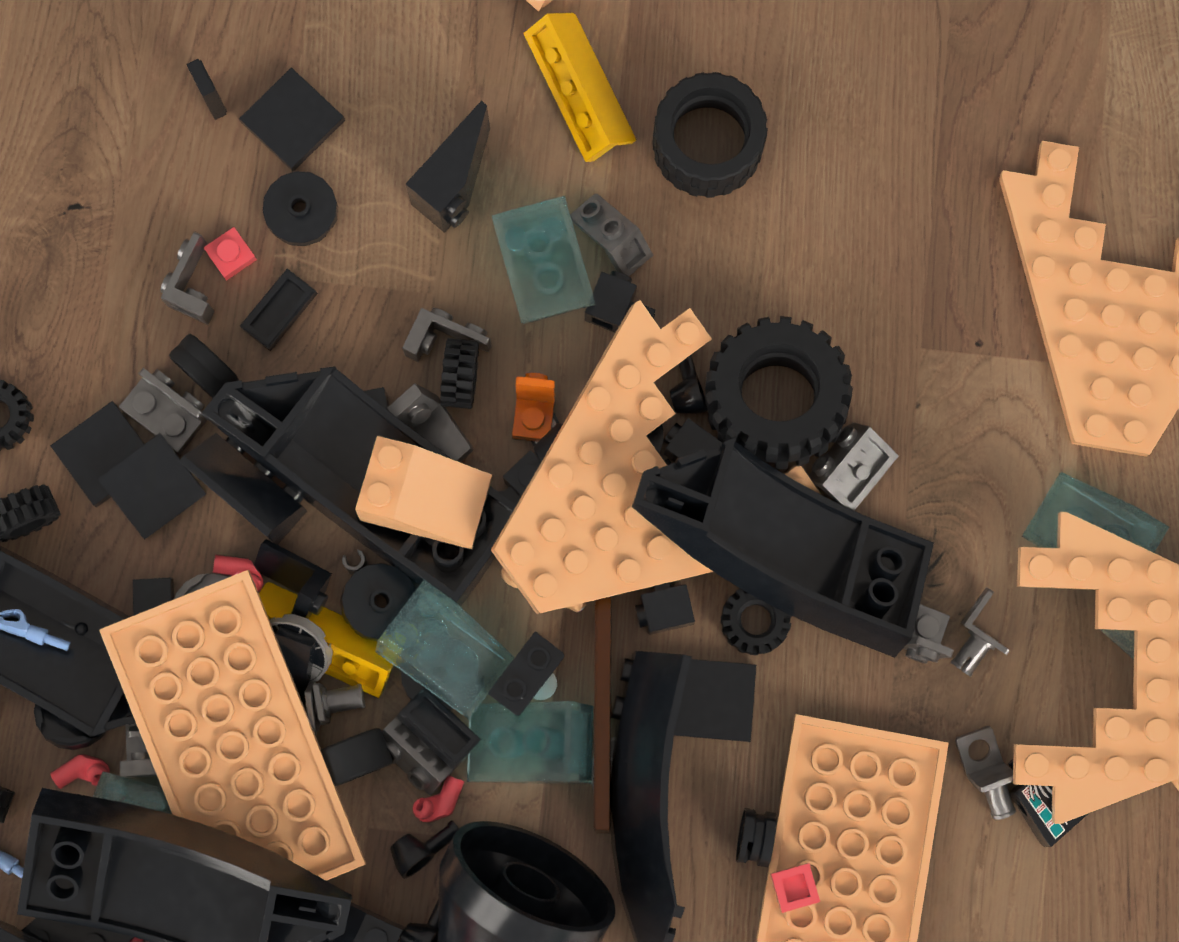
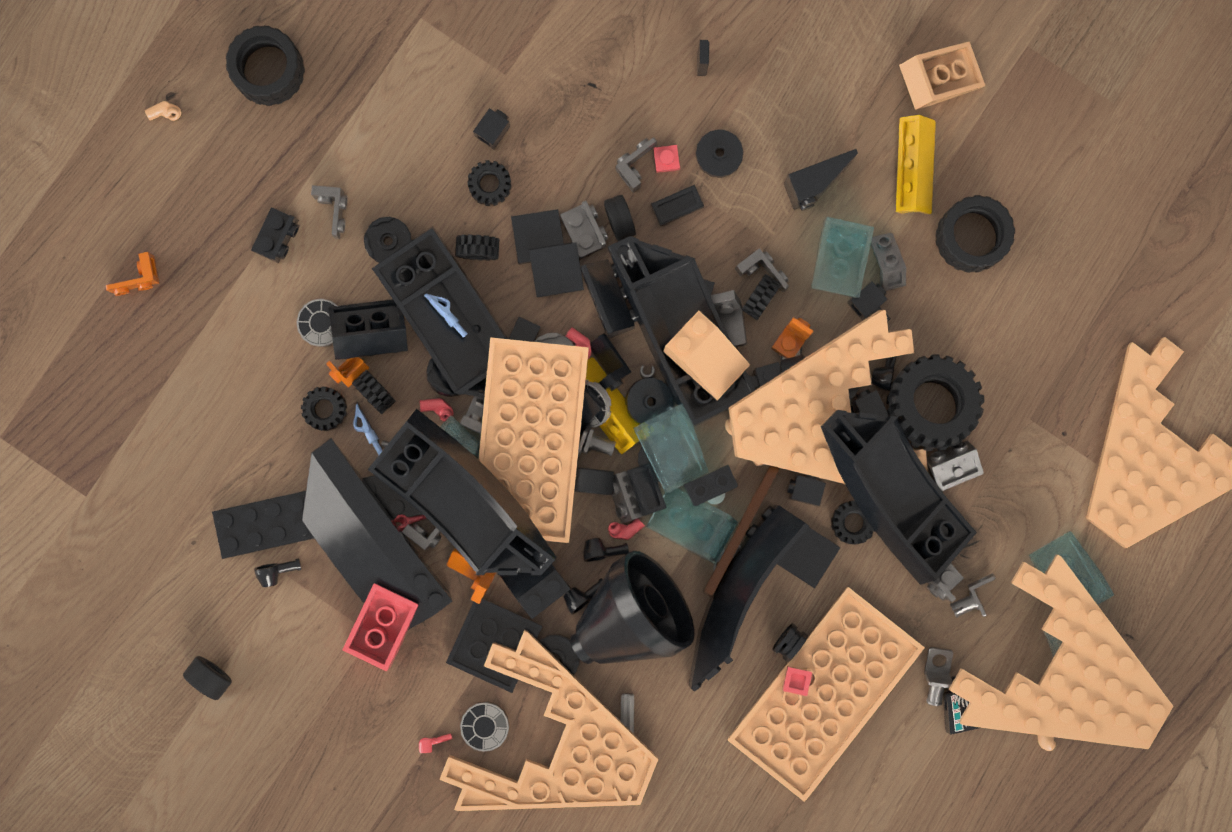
camera: 25 degrees right, 5 degrees up
black tile [239,67,345,172] -> none

